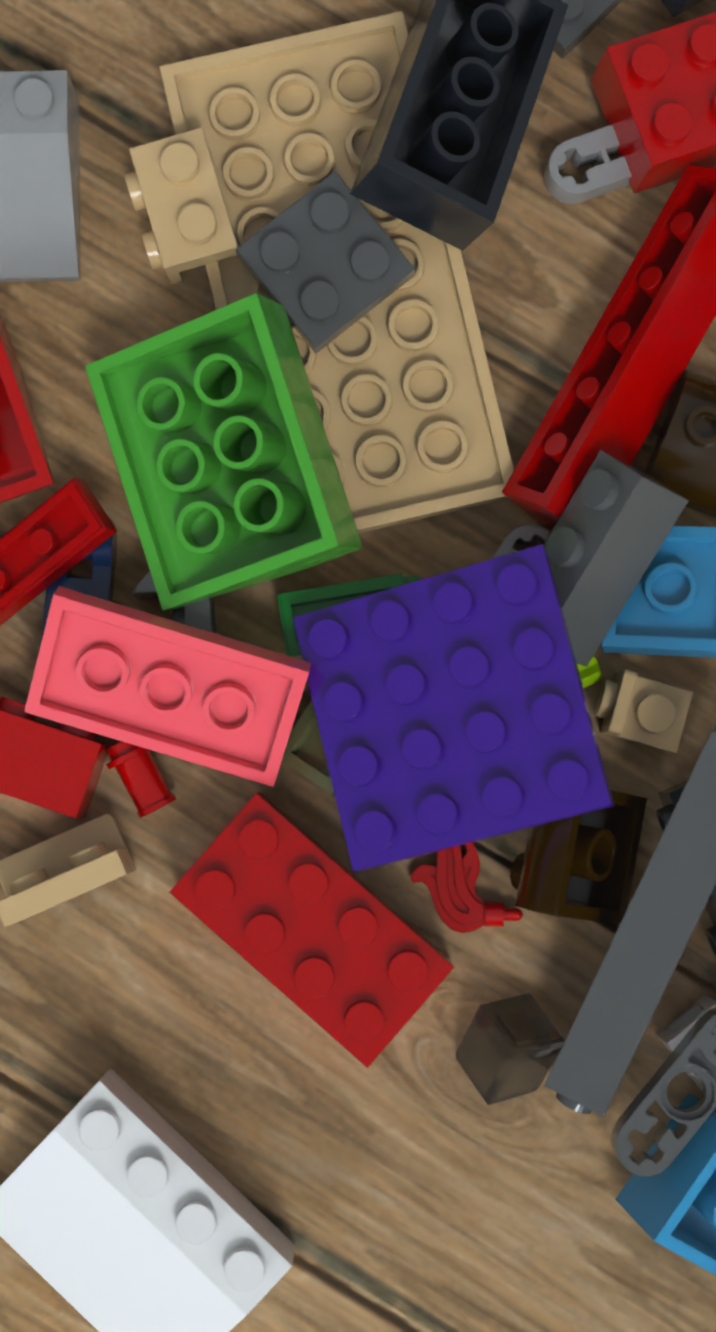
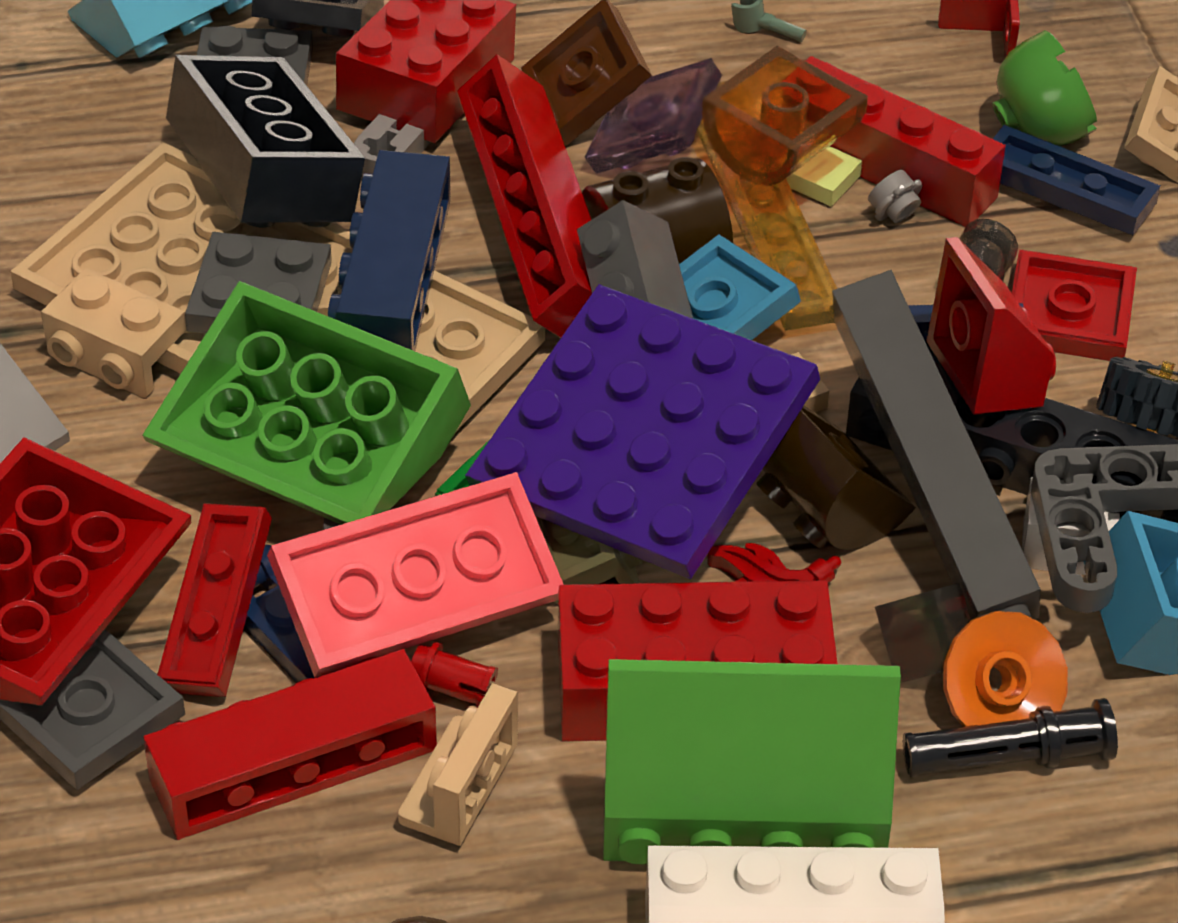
camera: 45 degrees left, 40 degrees down
none -> dark blue brick [328,150,451,351]
none -> bright green slope [603,659,901,864]
none -> black pin [902,698,1118,778]
none -> orange dish [943,611,1068,727]

